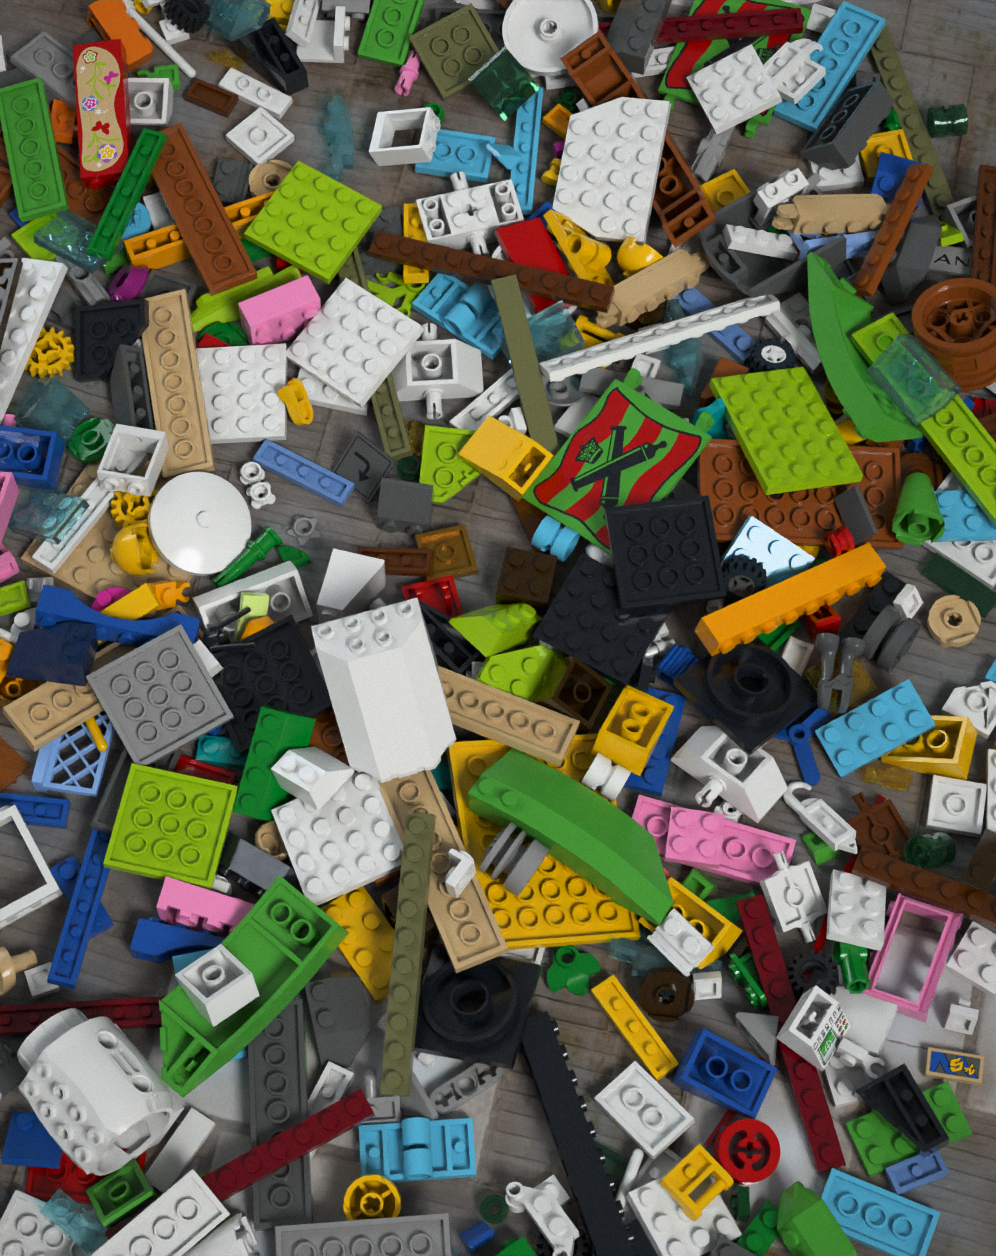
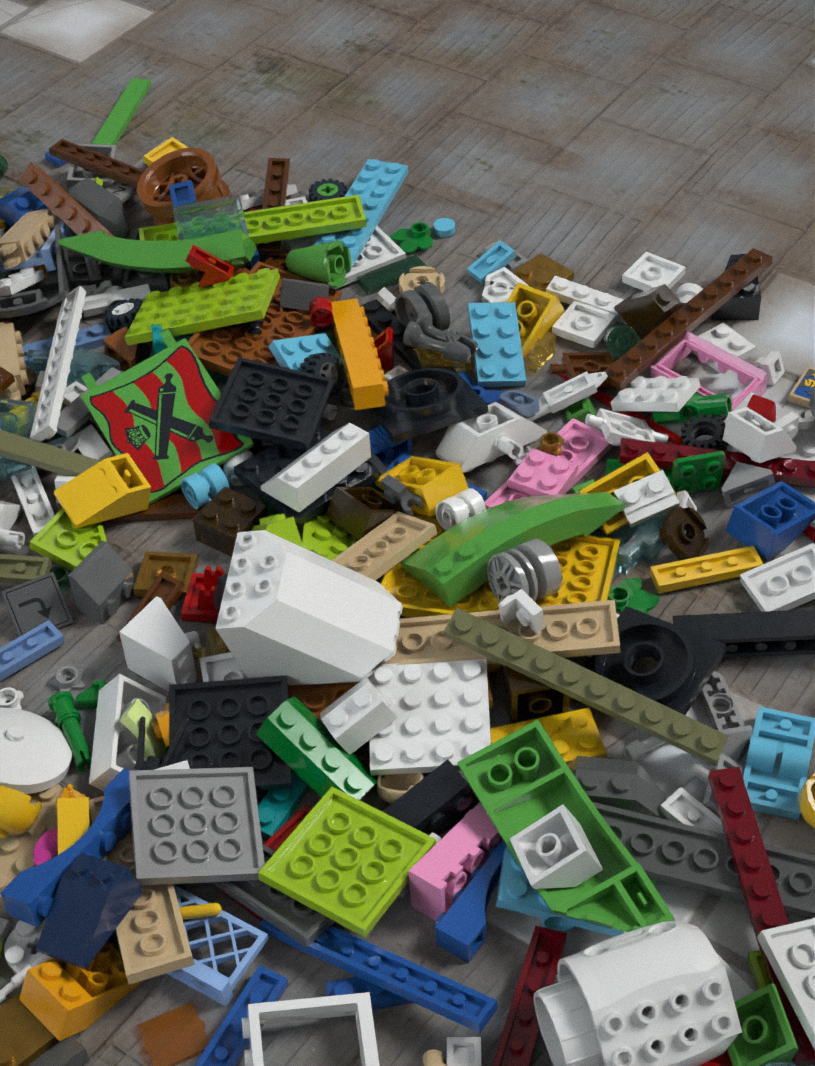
camera: 65 degrees left, 20 degrees down
none -> blue plate [169,180,197,209]
none -> red slope [185,244,235,287]
none -> white slope [261,423,371,512]
none -> dark grey plate [381,474,423,516]
none -> sand blue plate [499,390,540,418]
none -> pearl gold plate [537,432,565,456]
none -> red slope [747,394,776,423]

